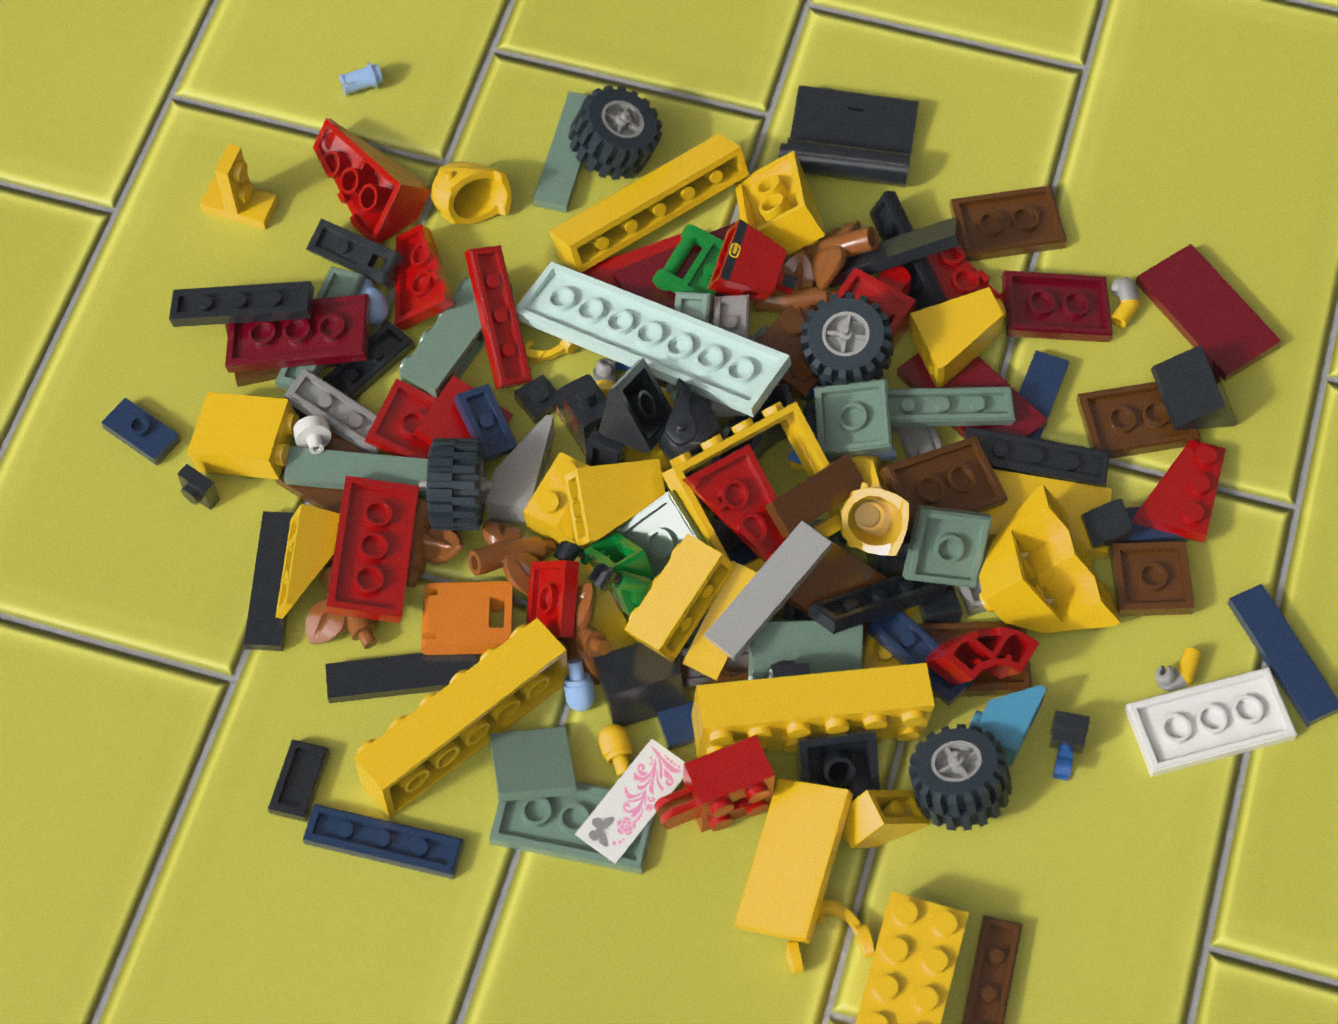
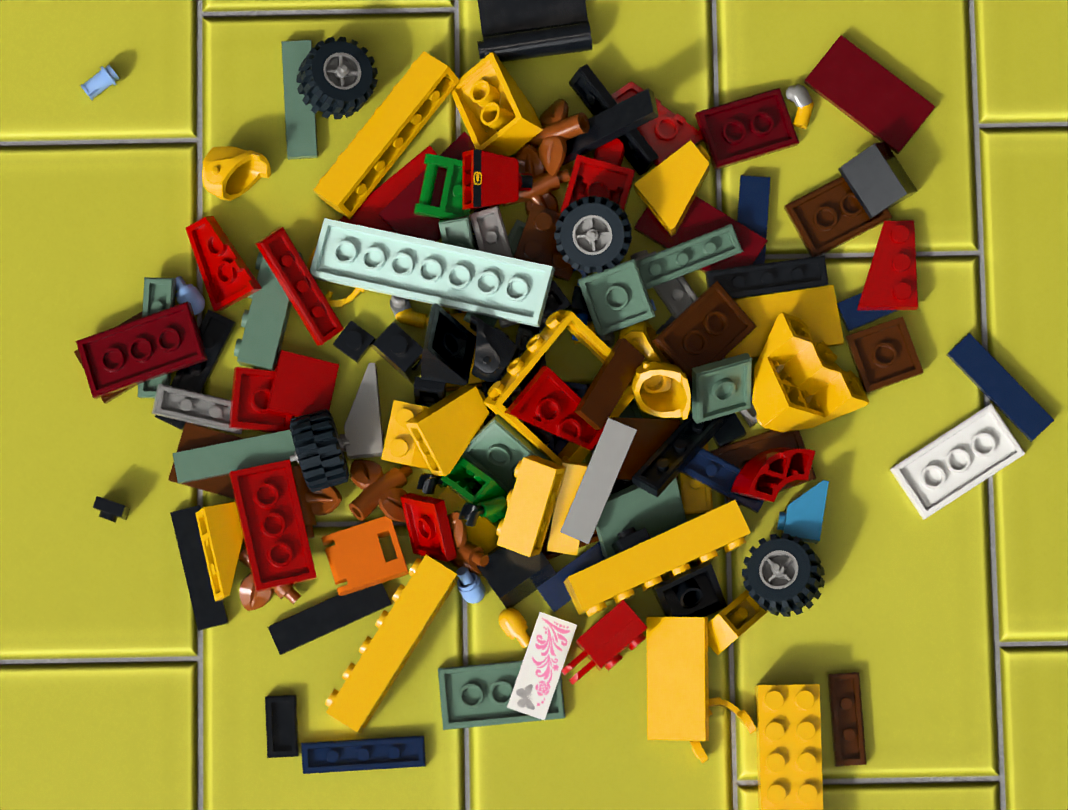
camera: 15 degrees left, 20 degrees up
dark blue plate [101,398,181,466] -> none
black plate [169,281,314,327] -> none
yellow brick [187,392,299,480] -> none
yellow bracket [200,143,278,229] -> none
white tile [293,416,331,454] -> none
black plate [306,218,405,289] -> none
red wedge [312,118,431,244] -> none
dark blue plate [453,383,518,462] -> none
sand green tile [489,727,576,802] -> none
reddish brown tile [950,185,1067,262] -> none
black piece [1049,710,1090,781] -> none
black slope [1081,499,1133,549] -> none
arm [1154,647,1202,691] -> none

